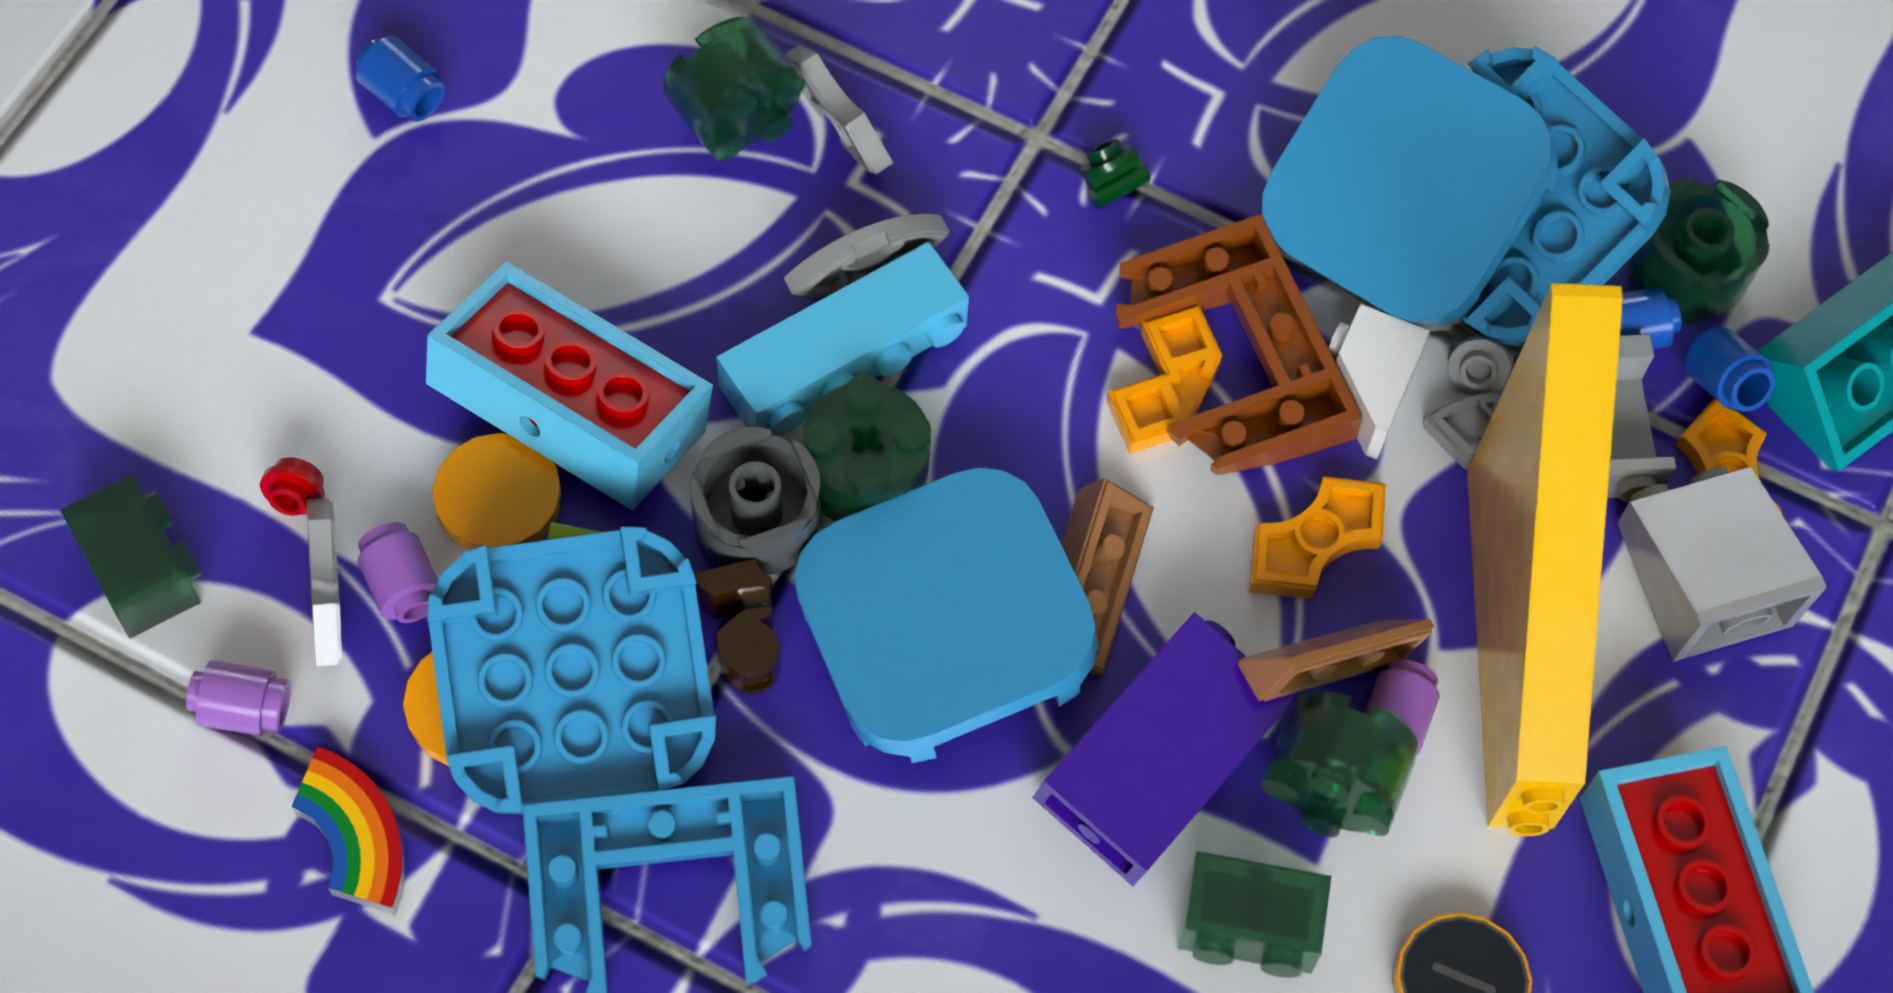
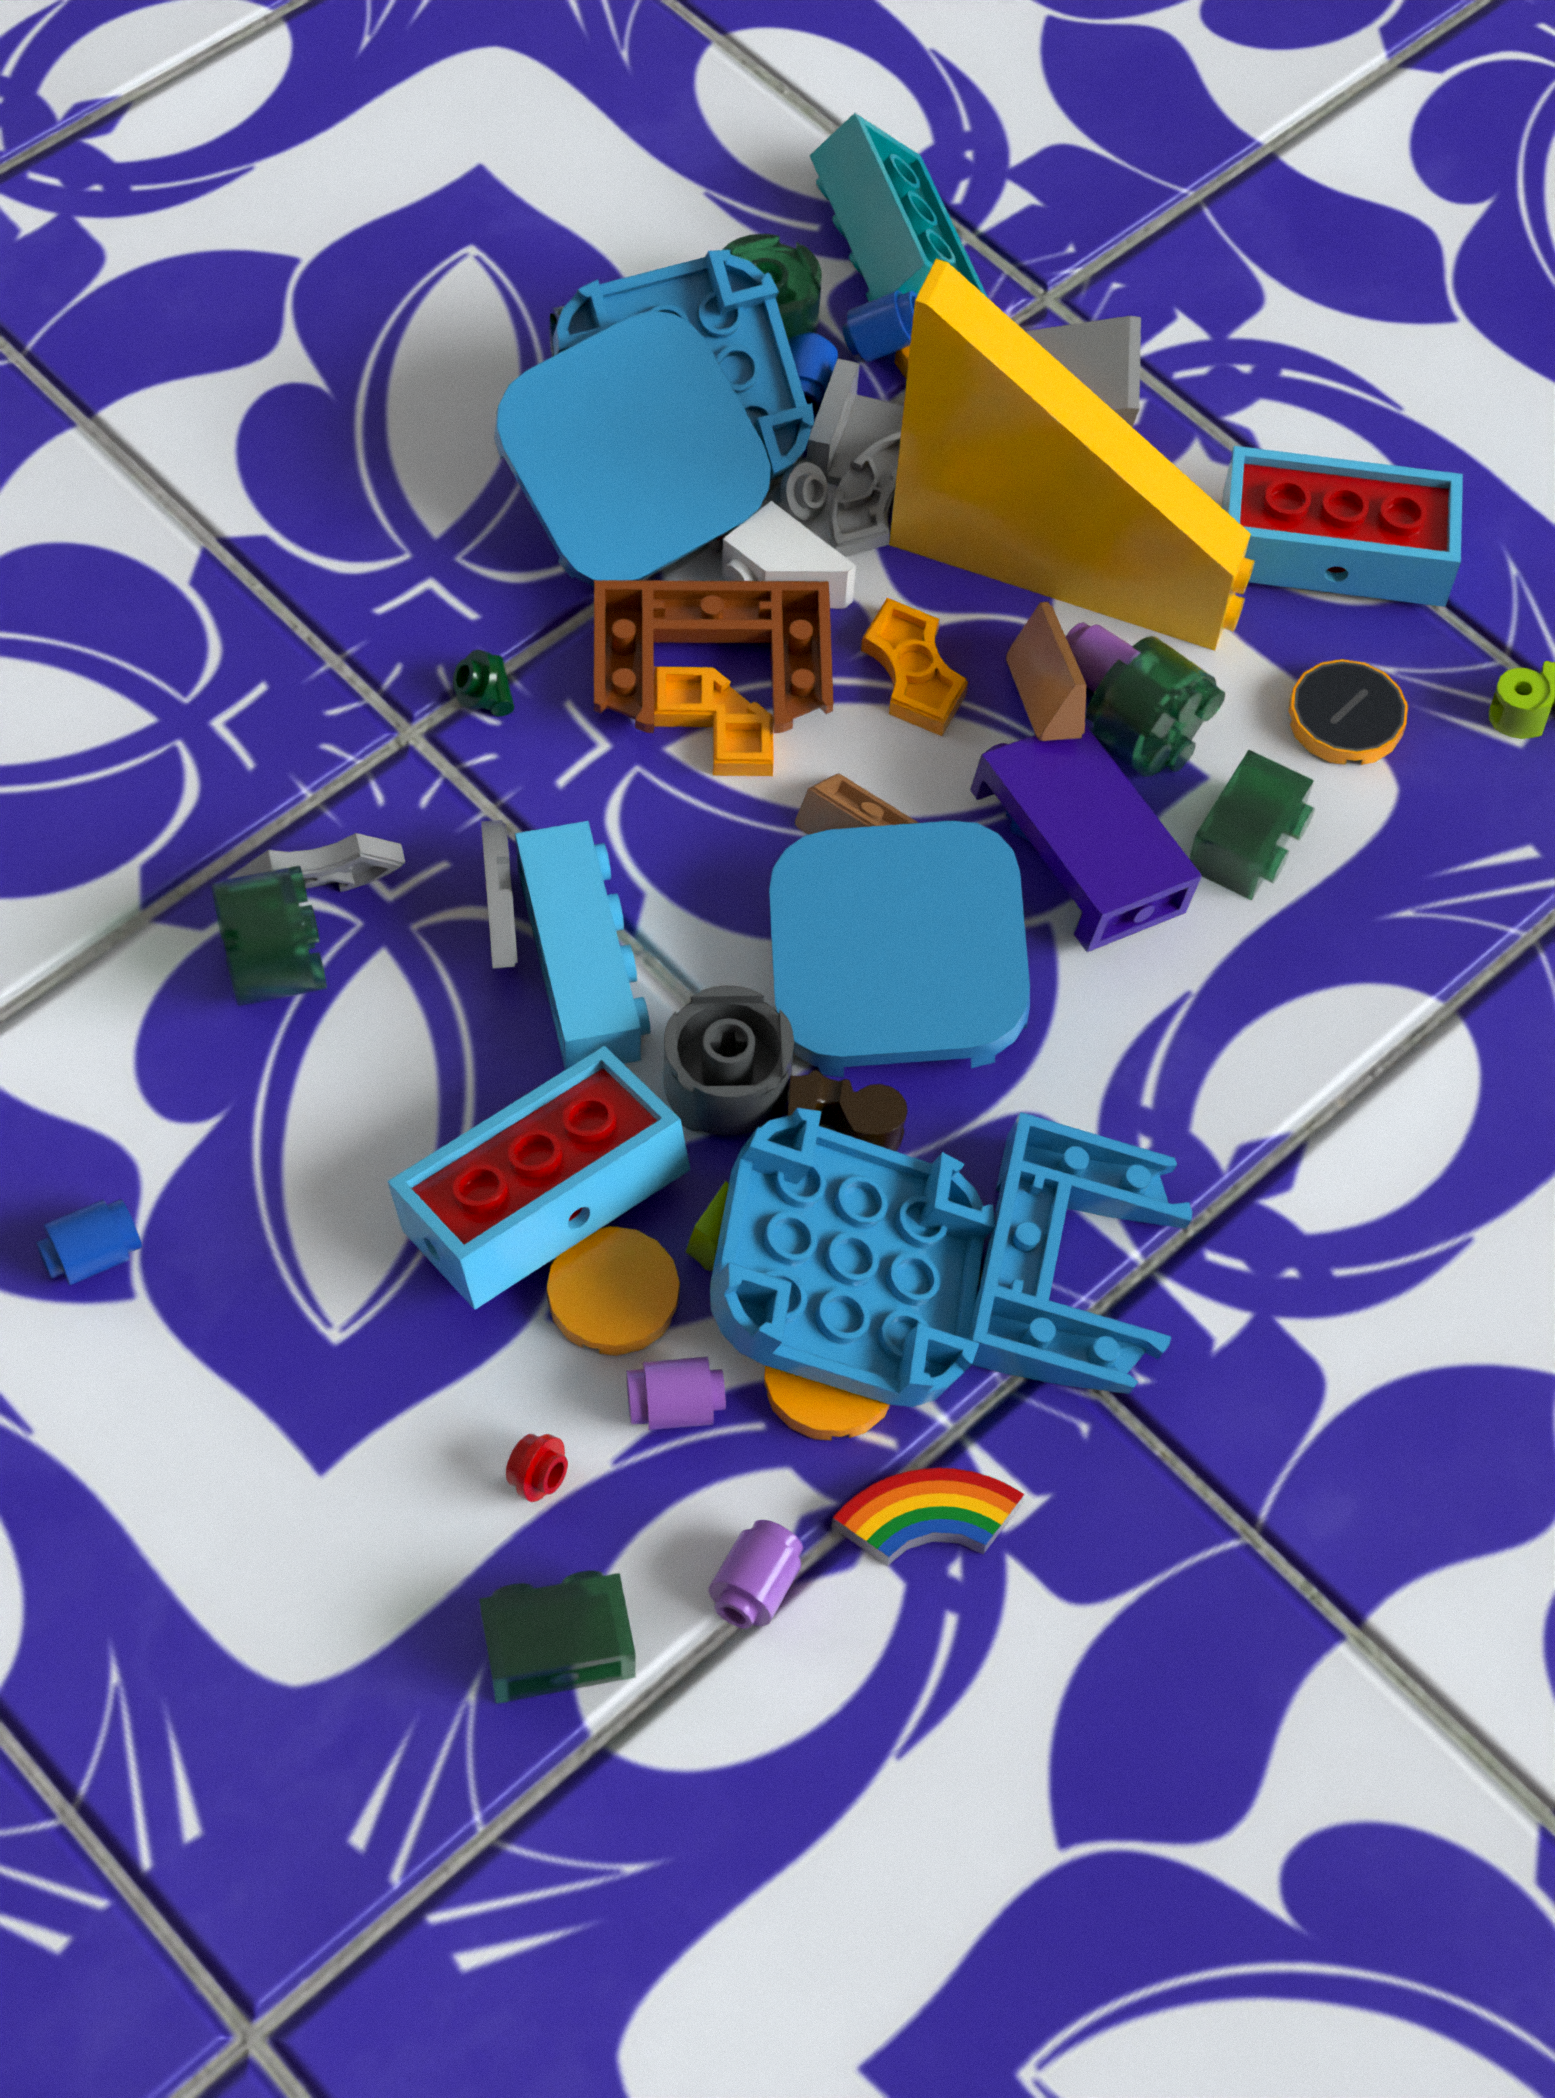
camera: 70 degrees left, 5 degrees down
light grey tile [306,498,342,667] -> none
clear green brick [802,376,931,522] -> none

